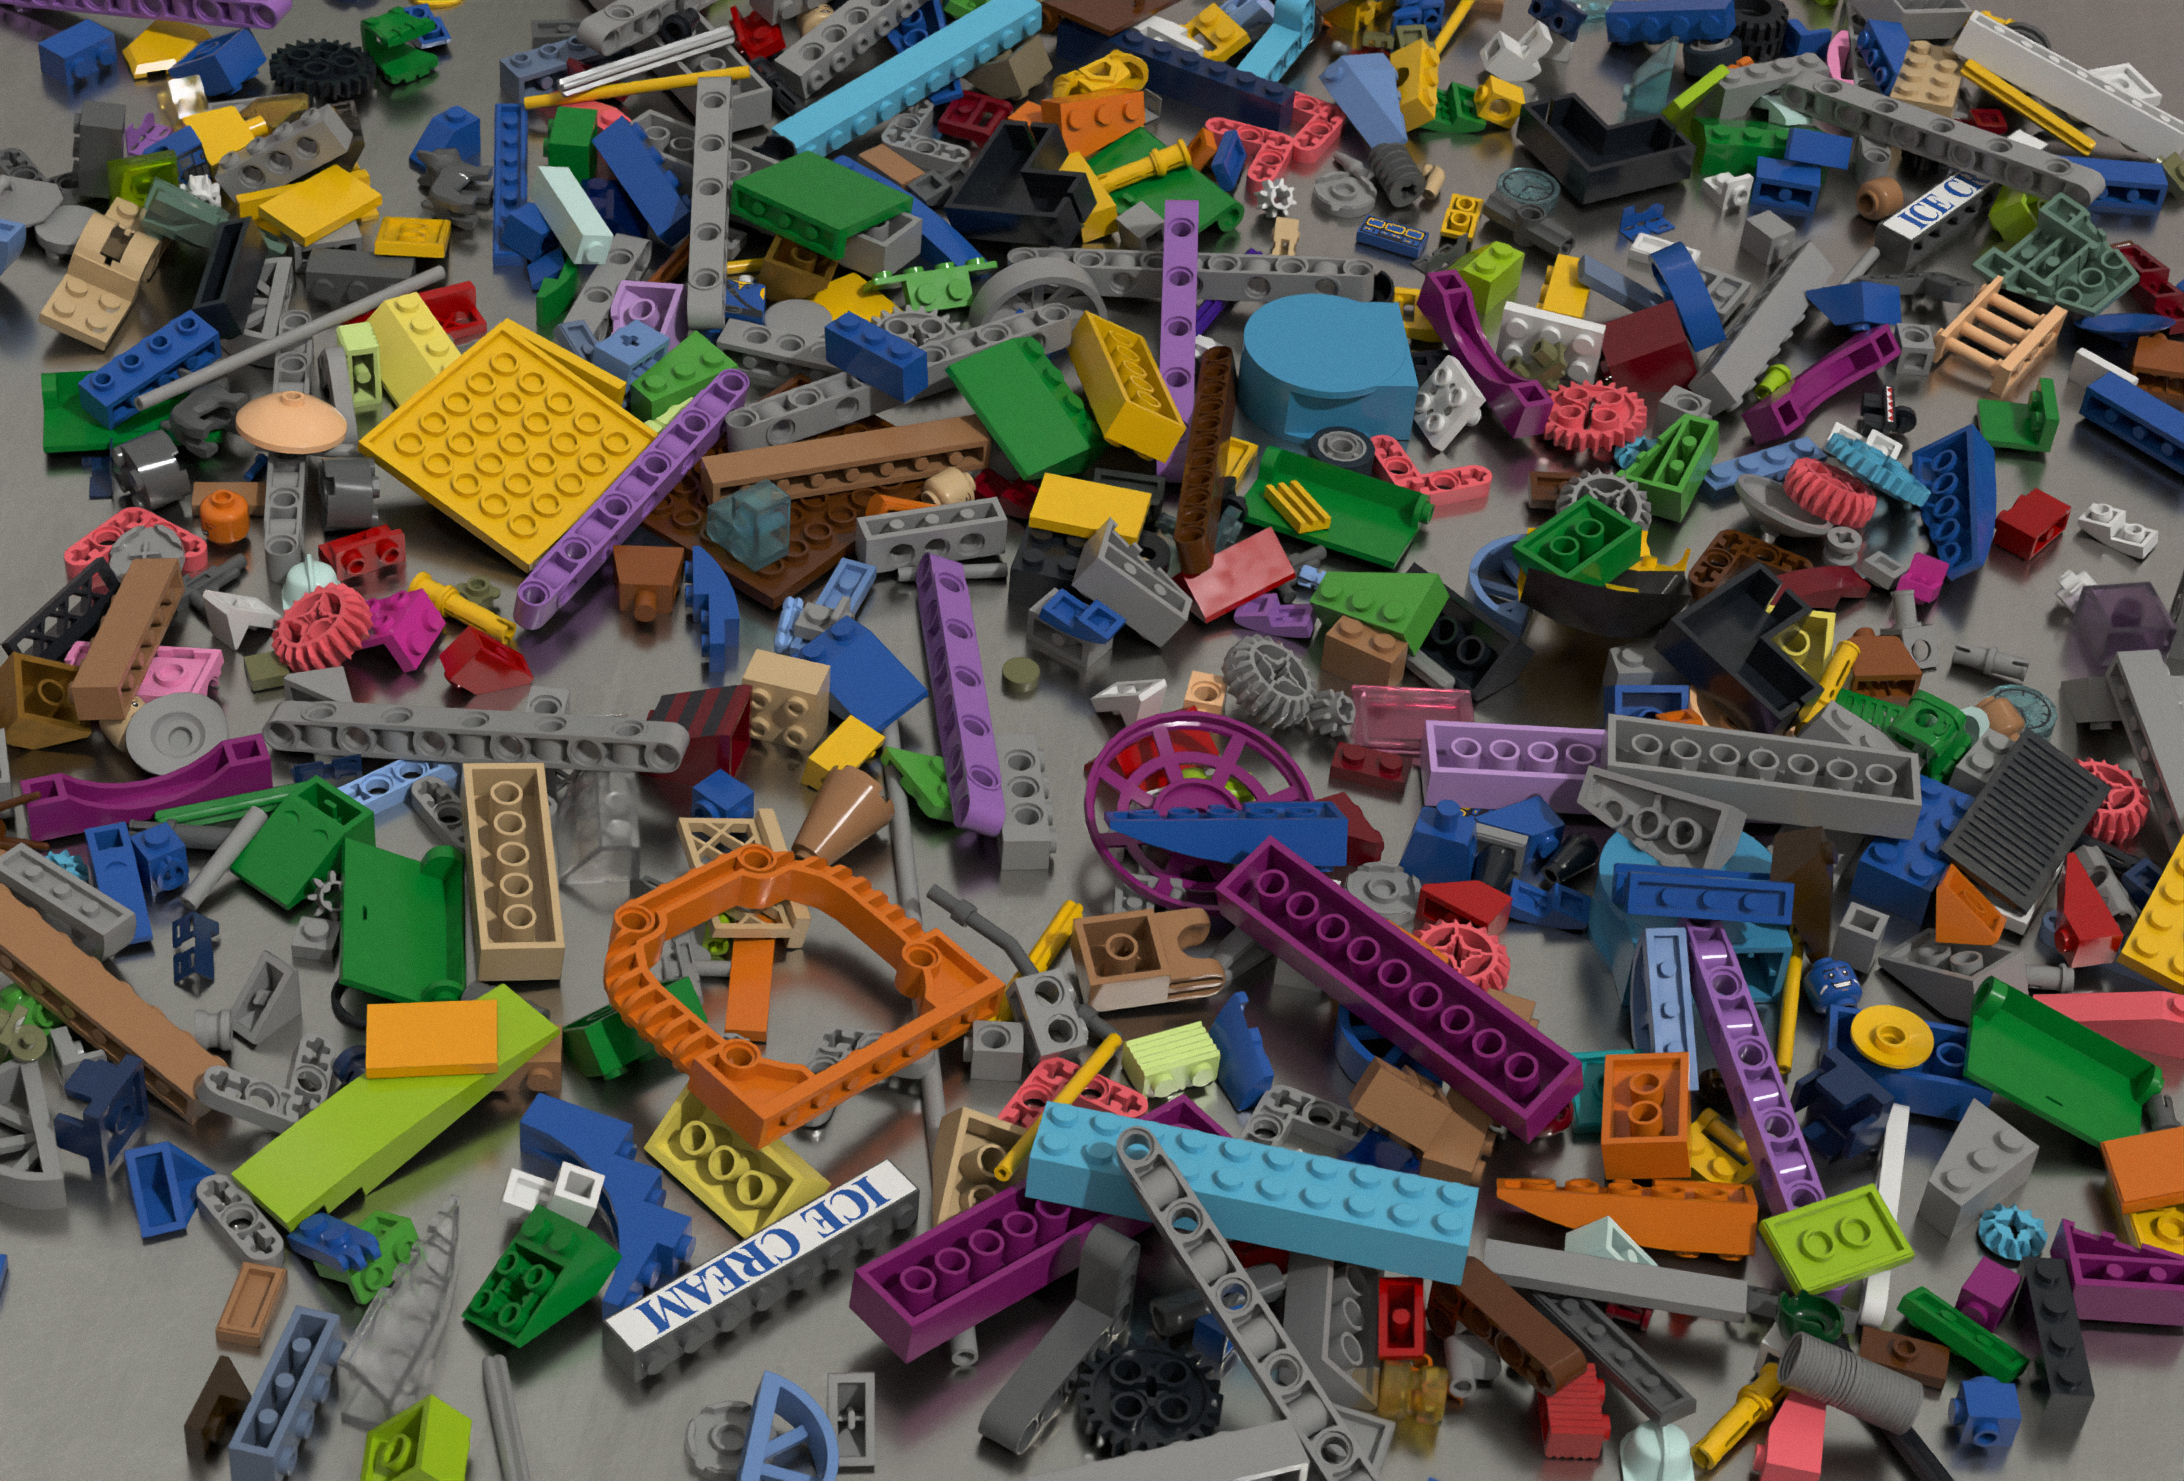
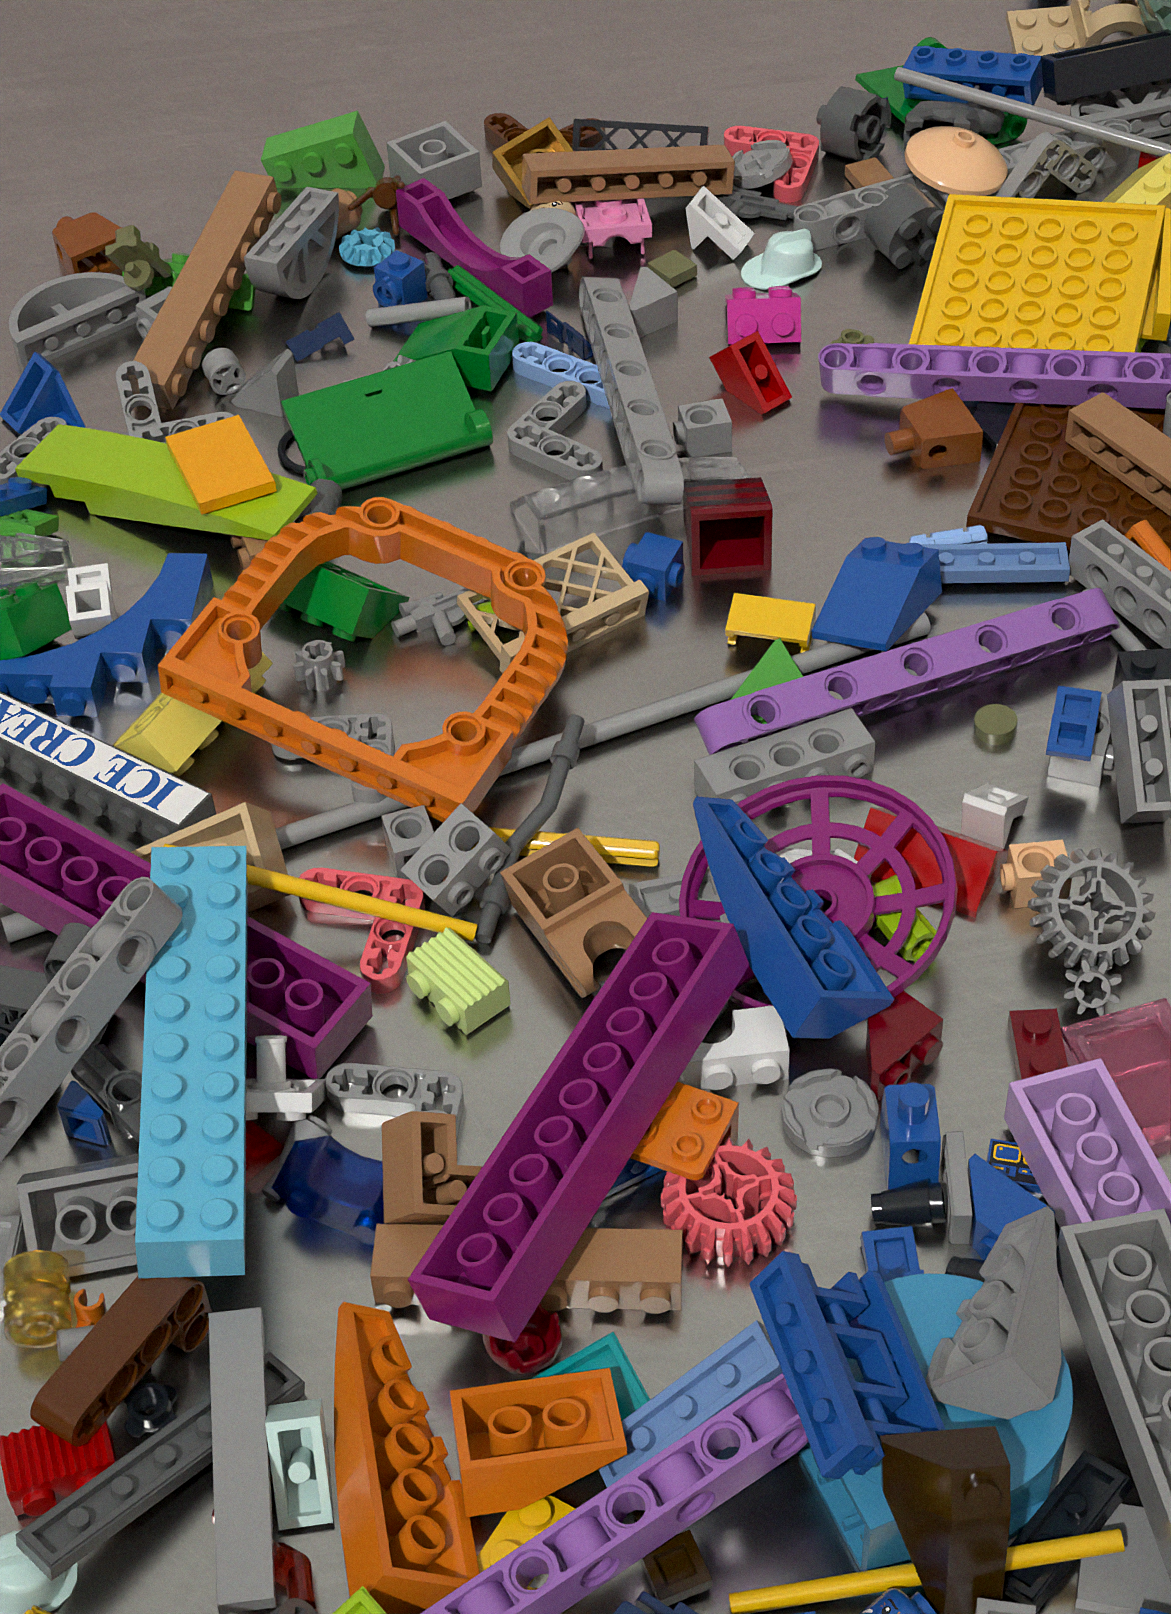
camera: 80 degrees right, 5 degrees up
dark blue panel [53,1054,149,1178] -> none
blue slope [84,822,153,945] -> none
orange head [199,489,250,546] -> none
coral gear [271,582,373,673] -> none
red bracket [318,524,406,582] -> none
yellowish green brick [336,322,382,408] -> none
yellow pin [407,571,516,645] -> none
tan brick [460,763,565,981] -> none
blue slope [685,546,740,672] -> none
clear light blue brick [706,478,791,572] -> none
orange tile [725,912,777,1042] -> none
tan brick [742,649,831,752] -> none
medium nougat cone [791,765,895,866] -> none
light grey bracket [794,596,855,641] -> none
blue slope [1208,991,1274,1111] -> none
red slope [1378,1277,1426,1361] -> none
red slope [1415,880,1513,936] -> none

